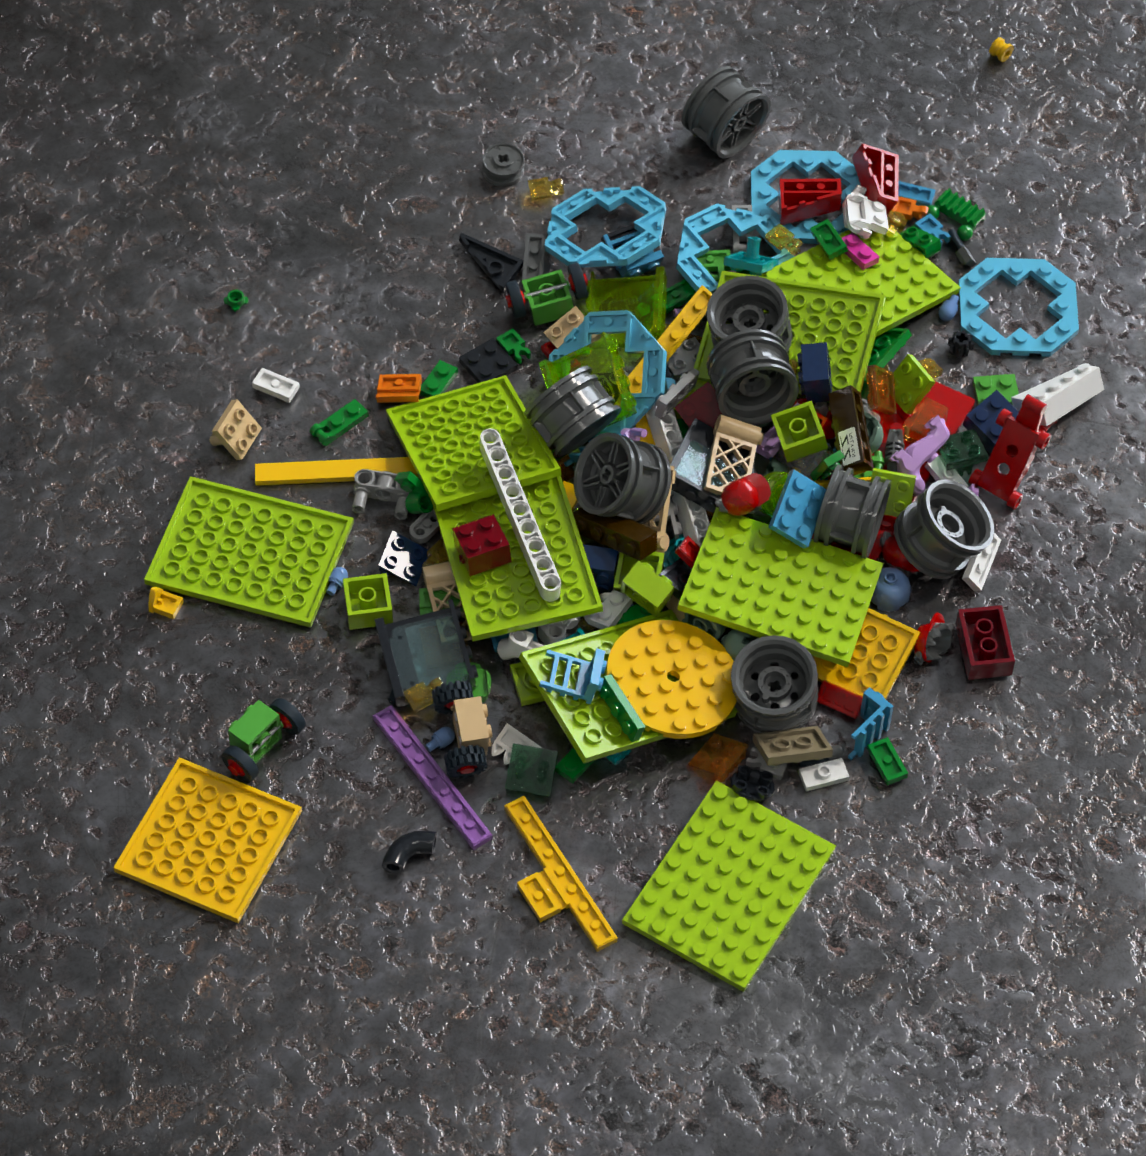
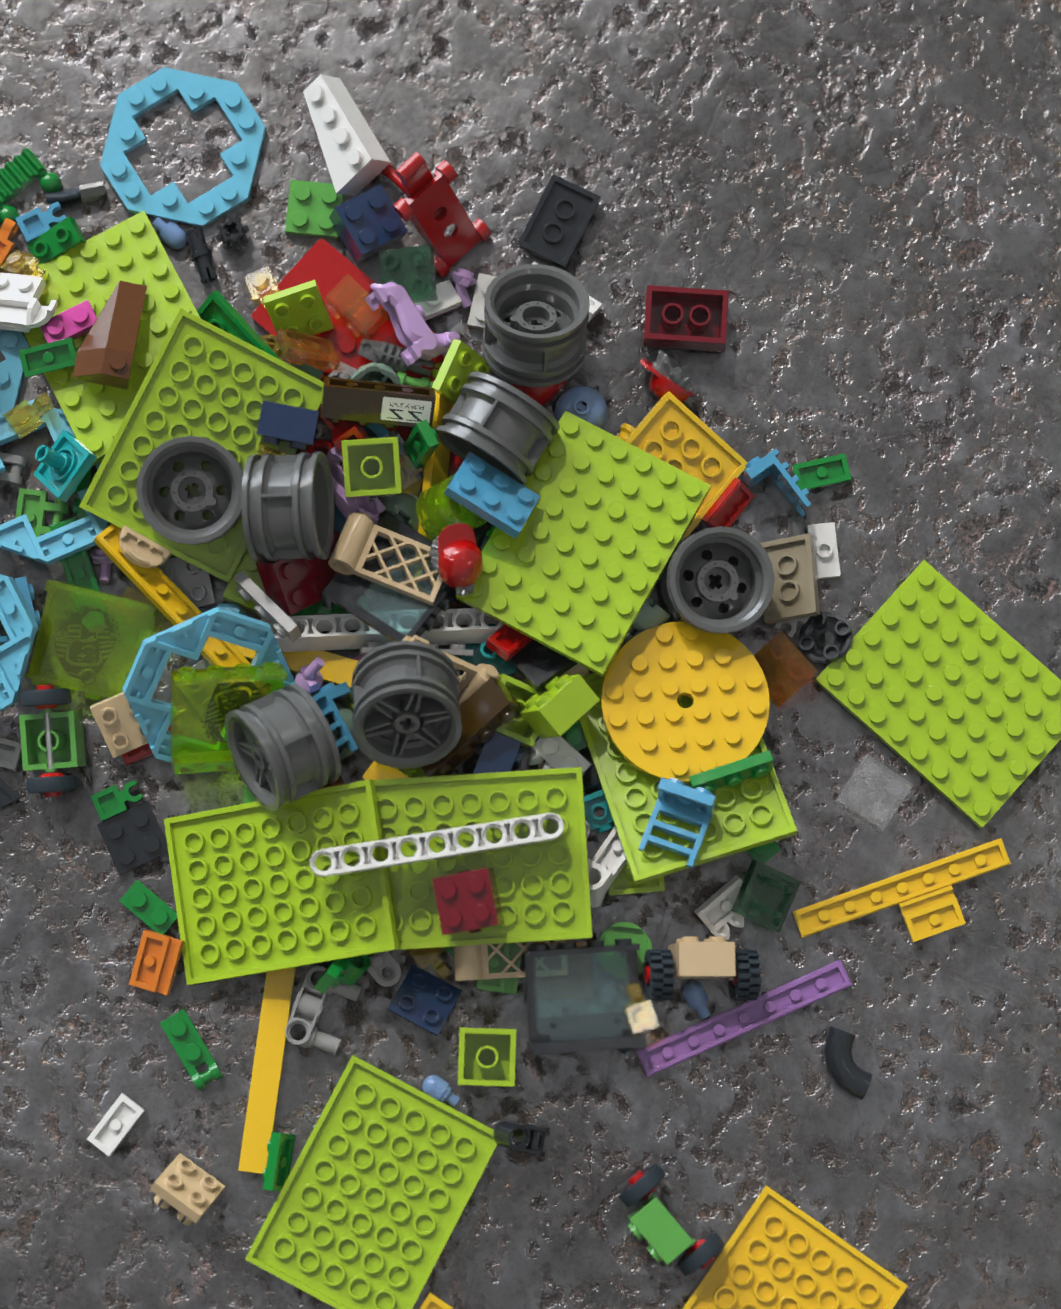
camera: 80 degrees left, 25 degrees up
none -> reddish brown wedge [72,281,147,389]
none -> tan plate [119,525,173,568]
none -> black pin [186,227,218,284]
none -> green plate [263,1132,295,1191]
none -> black piece [493,1121,550,1156]
none -> black plate [517,174,601,270]
none -> clear brick [833,754,914,833]

